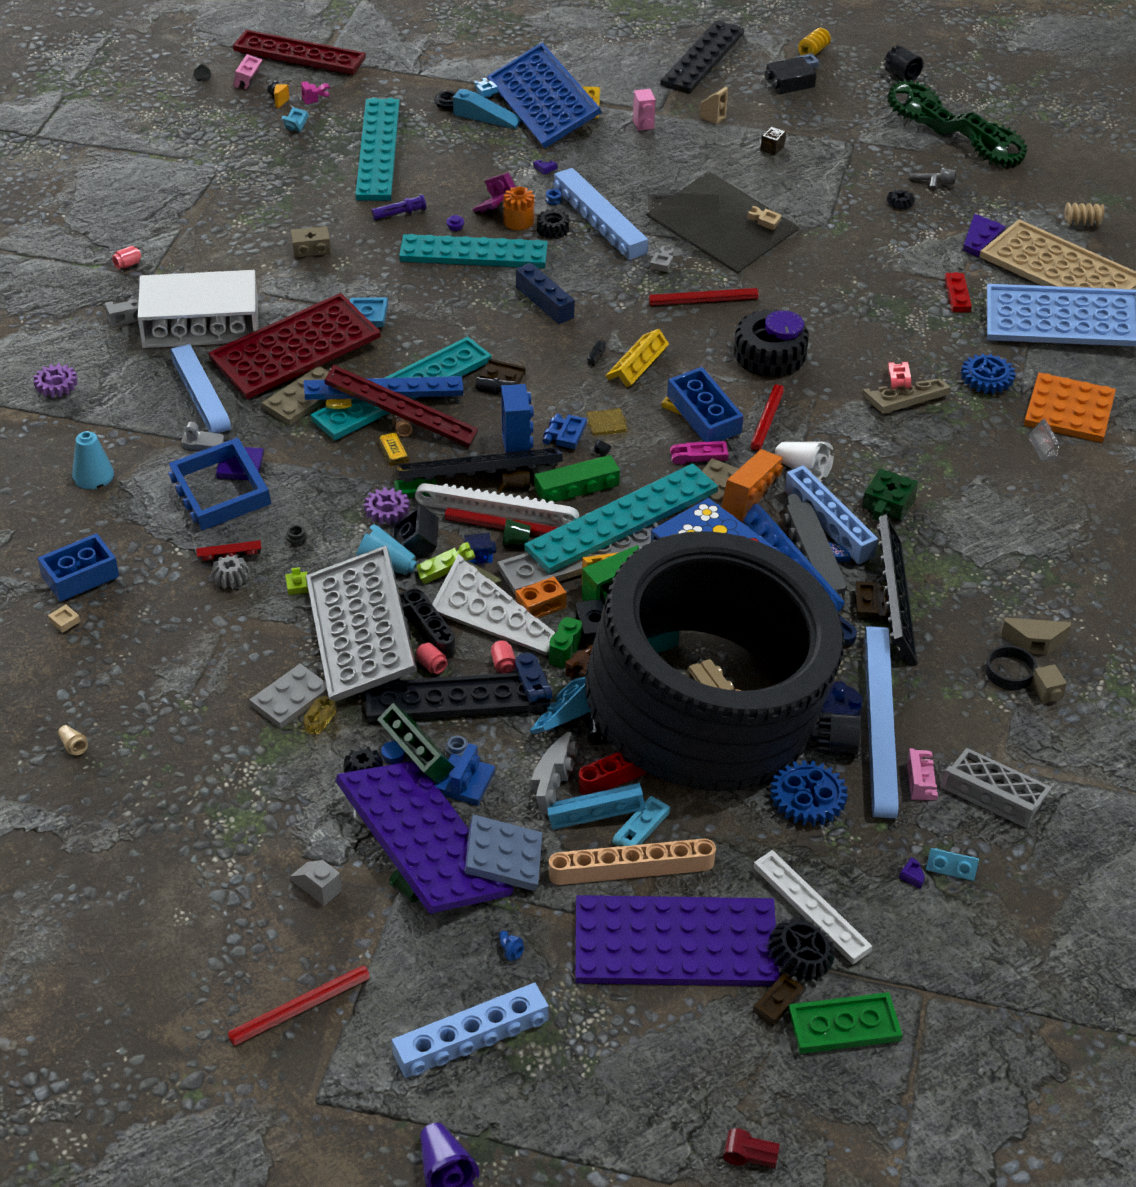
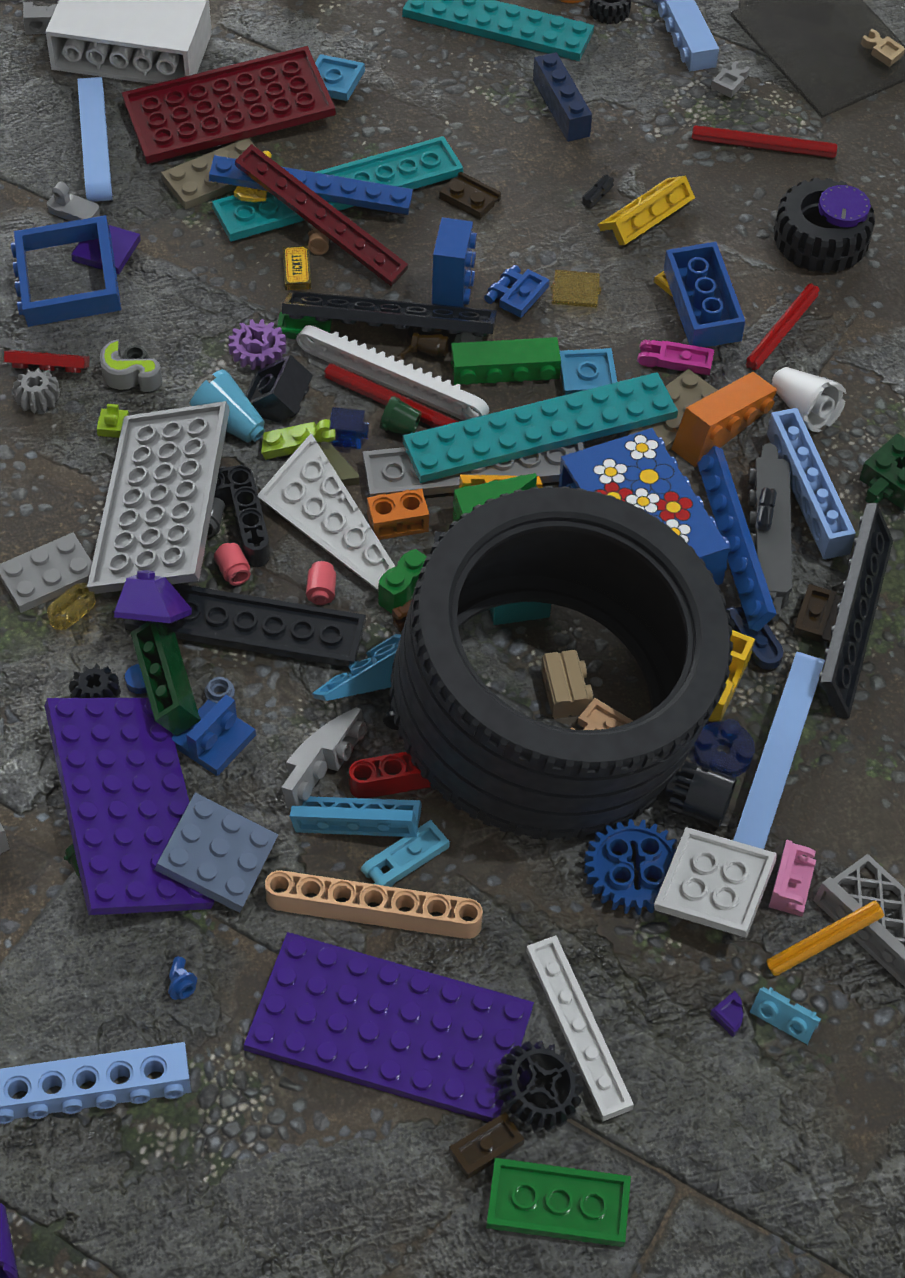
camera: 15 degrees right, 10 degrees up
black pin [476,377,517,393] -> none
dark blue plate [515,653,553,703] -> none
black hinge [594,439,612,456] -> none
blue tile [828,542,851,562] -> none
none -> light grey animal [100,339,162,392]
none -> dark purple slope [114,570,192,623]
none -> dark azure plate [560,348,617,395]
none -> white plate [654,827,776,938]
none -> black piece [755,487,777,532]
none -> light orange axle [766,901,884,976]

